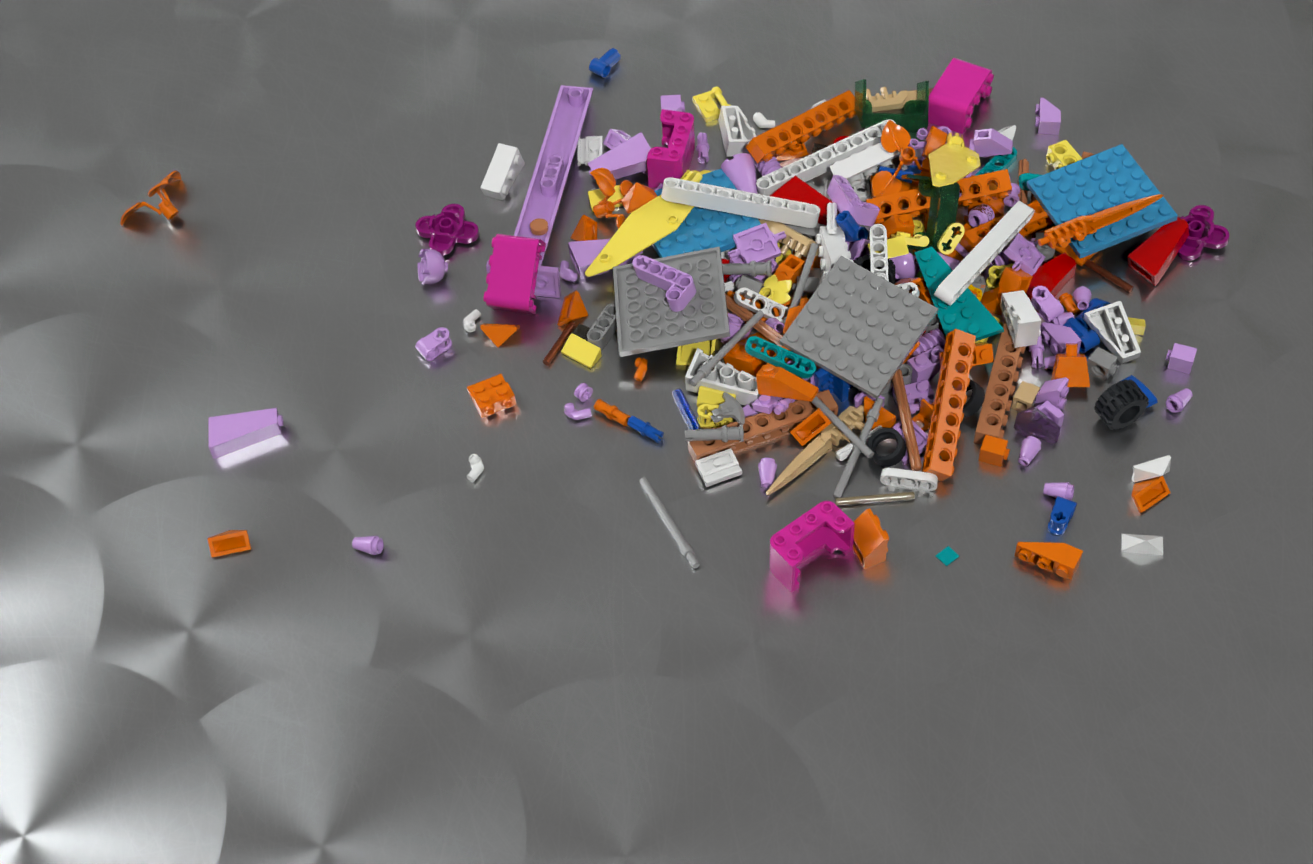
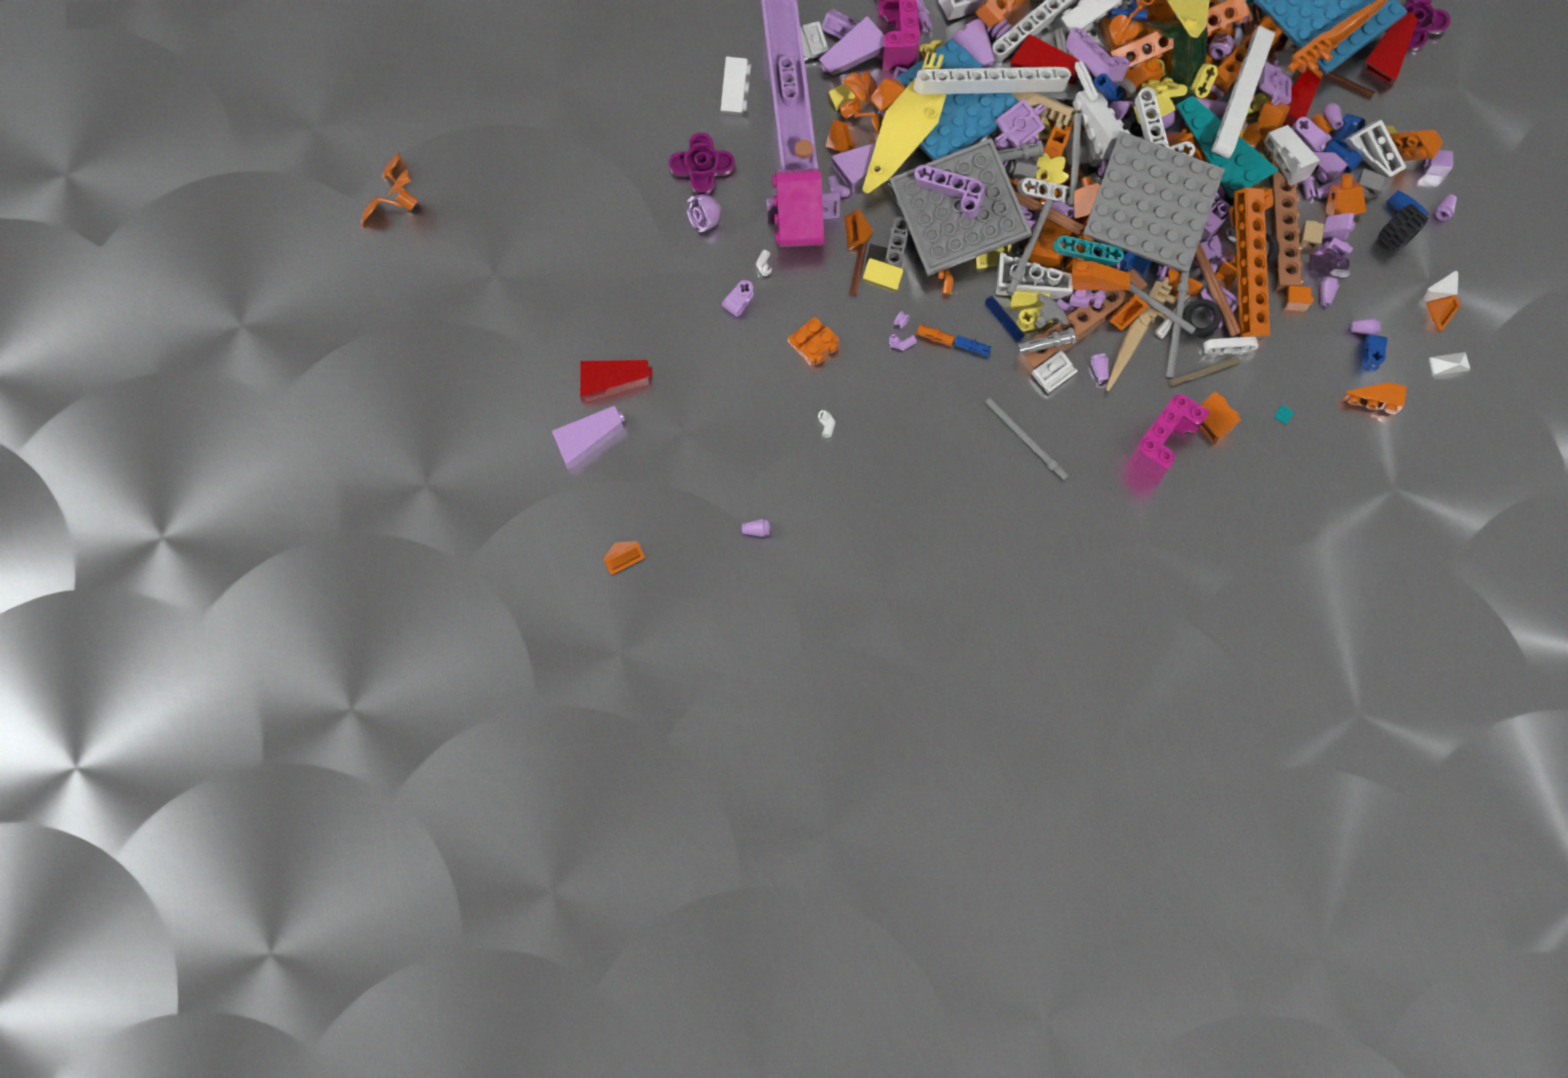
camera: 20 degrees left, 20 degrees up
orange slope [480,323,520,347] -> none
none -> red slope [580,360,653,403]
none -> orange slope [1389,130,1443,161]

